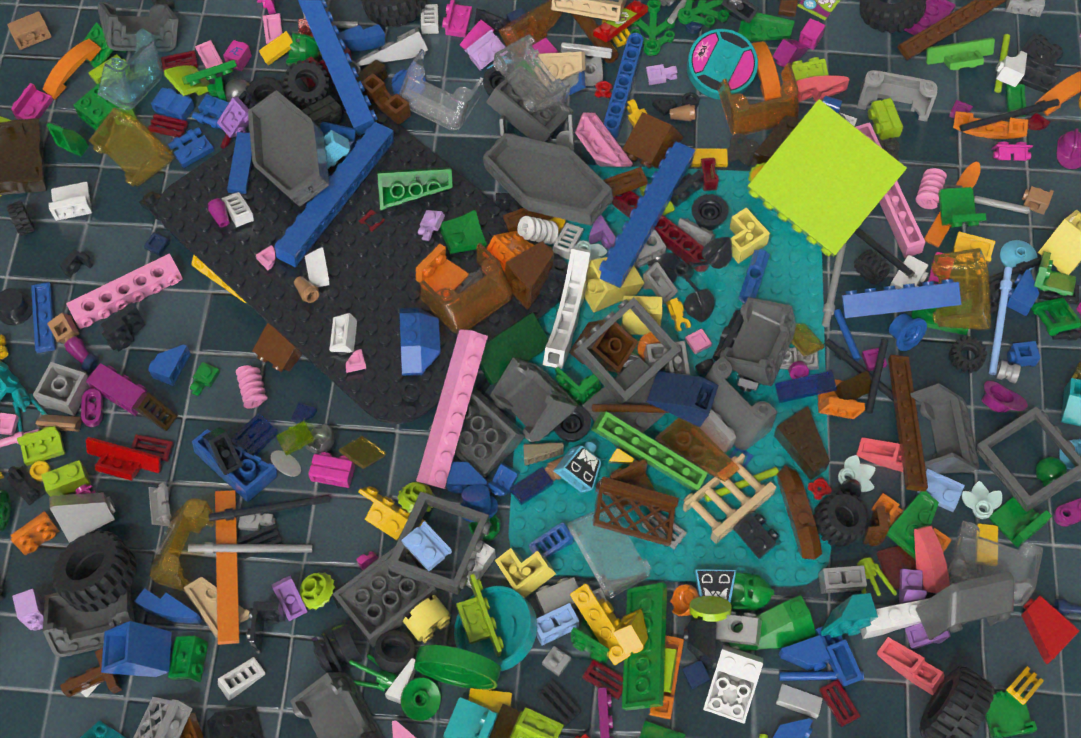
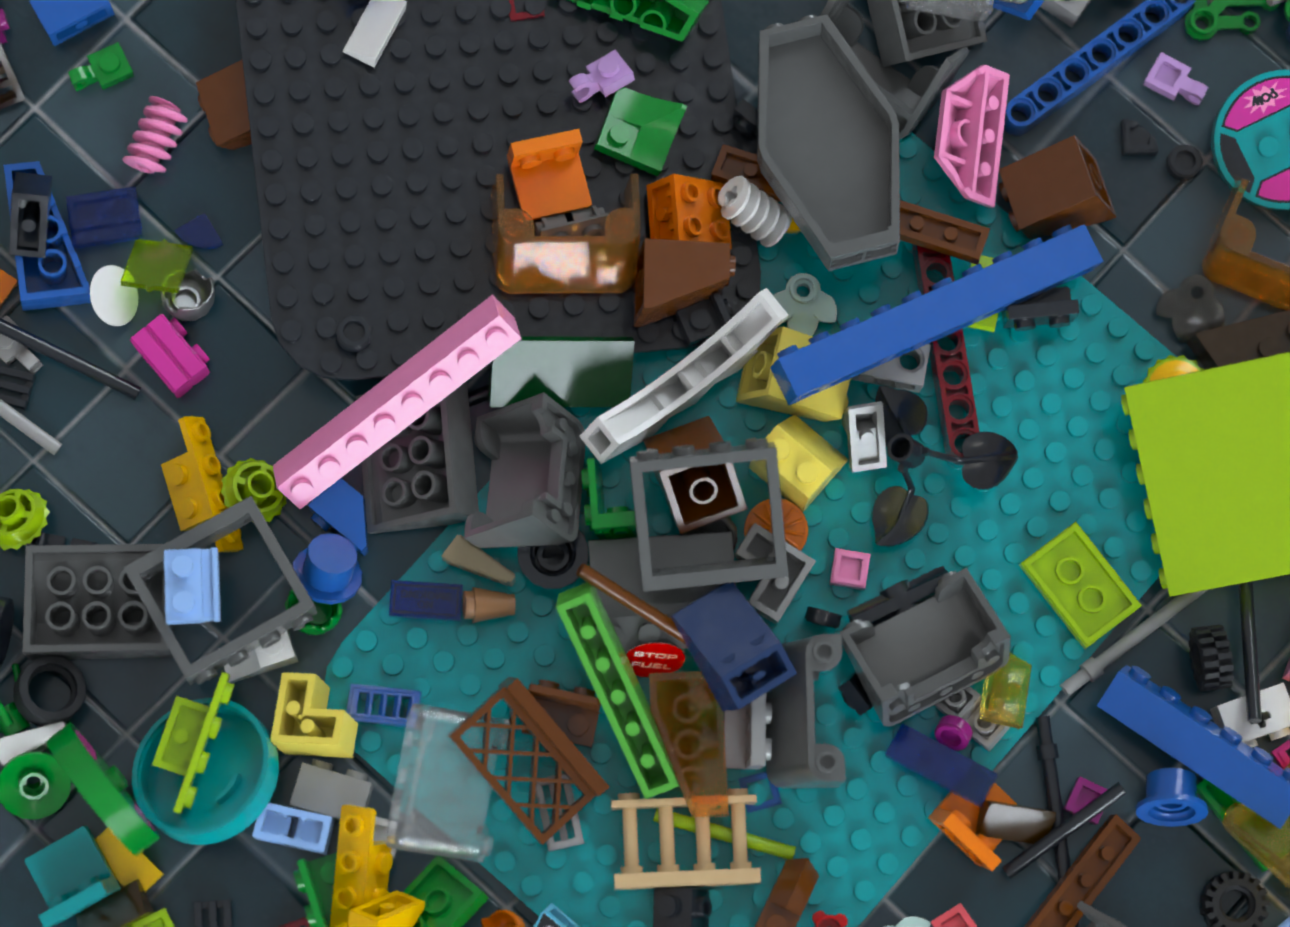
camera: 30 degrees right, 15 degrees up
medium nougat cone [294,276,319,303] -> none
white slope [329,313,357,352] -> none
clear yellow piece [339,436,386,469] -> none
bright pink tile [346,349,366,373] -> none
dark pink tile [356,551,378,571] -> none
blue wedge [399,307,440,376] -> none
light yellow brick [403,595,451,644] -> none
blue bracket [487,463,520,496] -> none
light grey tile [542,646,571,676] -> none
white slope [553,223,584,260] -> none
torso [554,442,601,493] -> none
medium lavender slope [589,215,616,250] -> none
red plate [595,81,612,98] -> none
yellow slope [608,448,634,464] -> none
yellow plate [626,99,647,127] -> none
yellow plate [666,298,691,332] -> none
medium nougat cone [670,104,696,122] -> none
light grey hinge [678,218,715,247] -> none
yellow tile [691,149,728,167] -> none
black piece [692,194,728,231] -> none
dark red piece [700,158,719,191] -> none
light yellow brick [730,208,770,264] -> none
blue piece [738,249,770,304] -> none
dark brown wedge [774,406,830,481] -> none
blue bar [834,309,861,361] -> none
none -> red sticker [626,642,685,677]
none -> lime tile [1019,522,1142,650]

